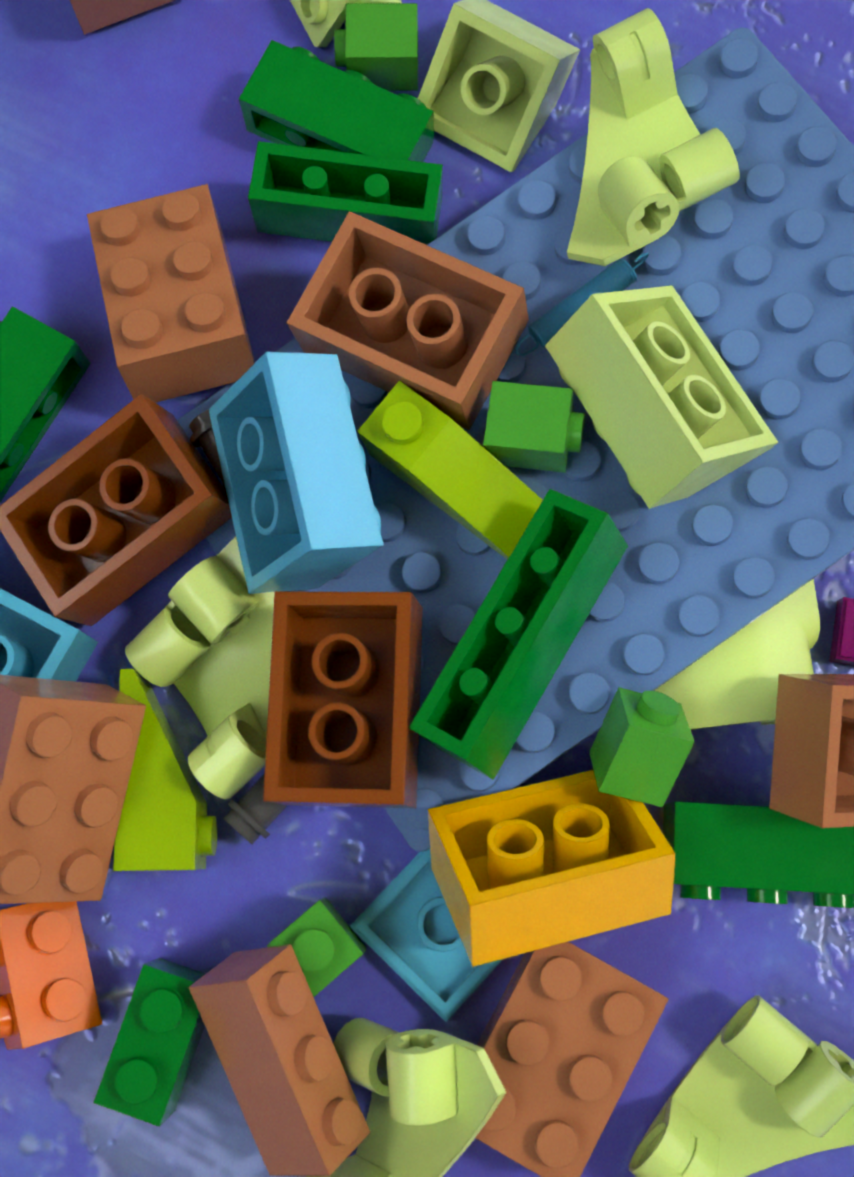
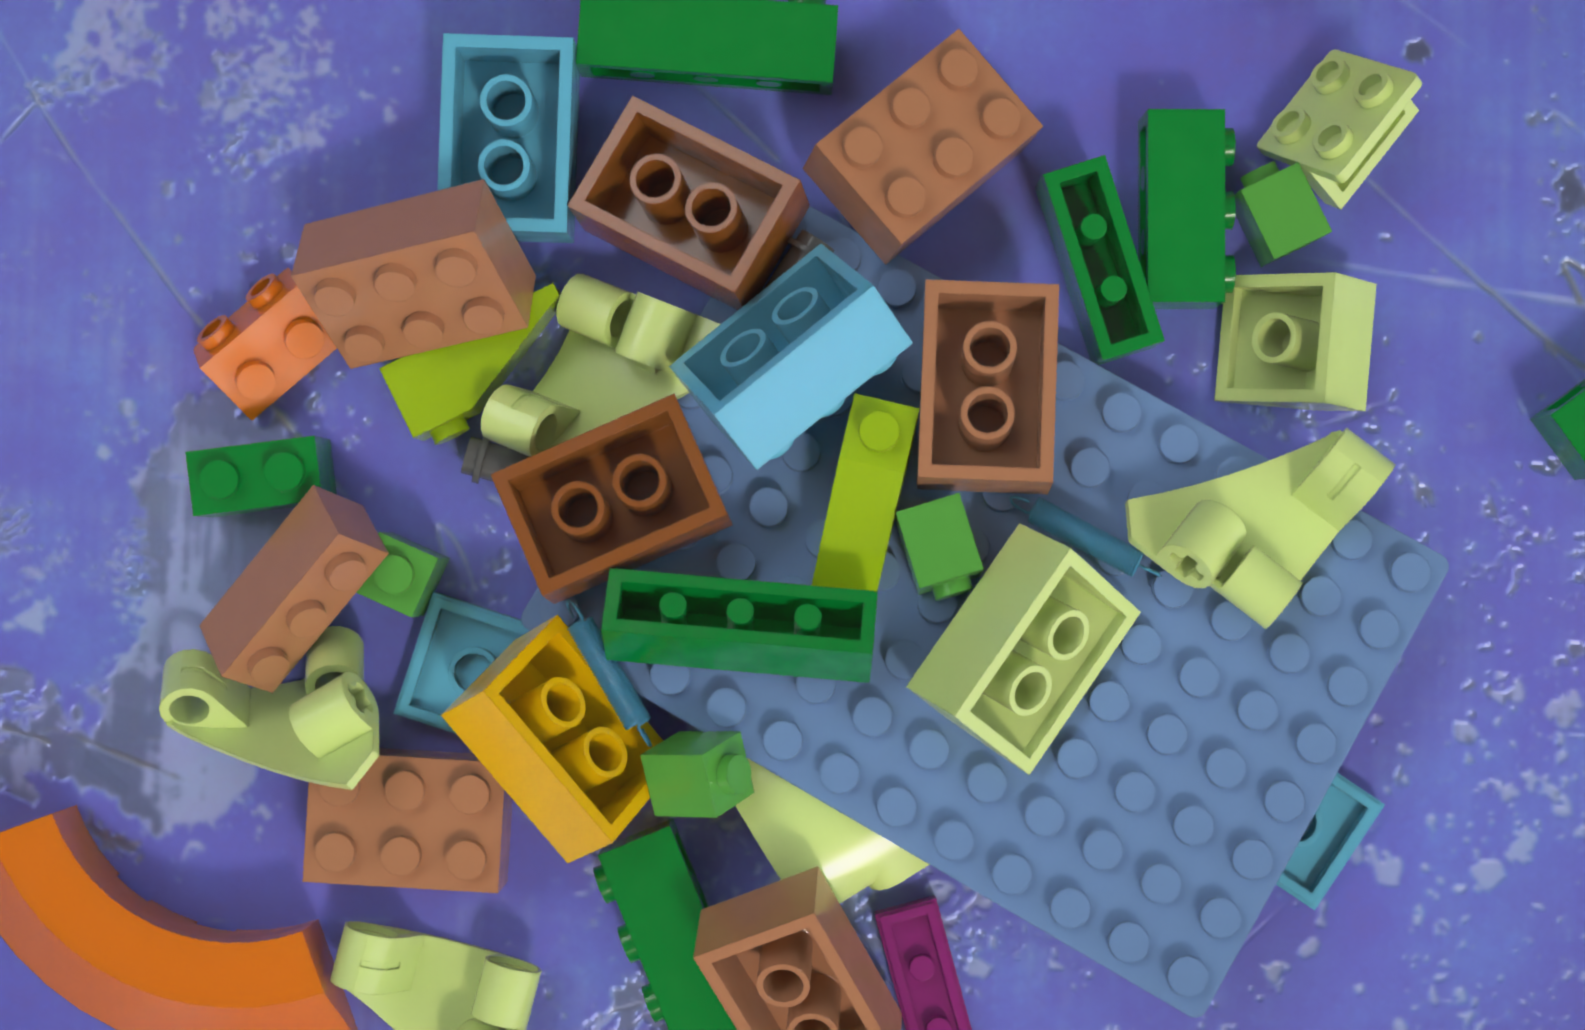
camera: 60 degrees right, 10 degrees up
none -> dark azure piece [566,599,652,747]

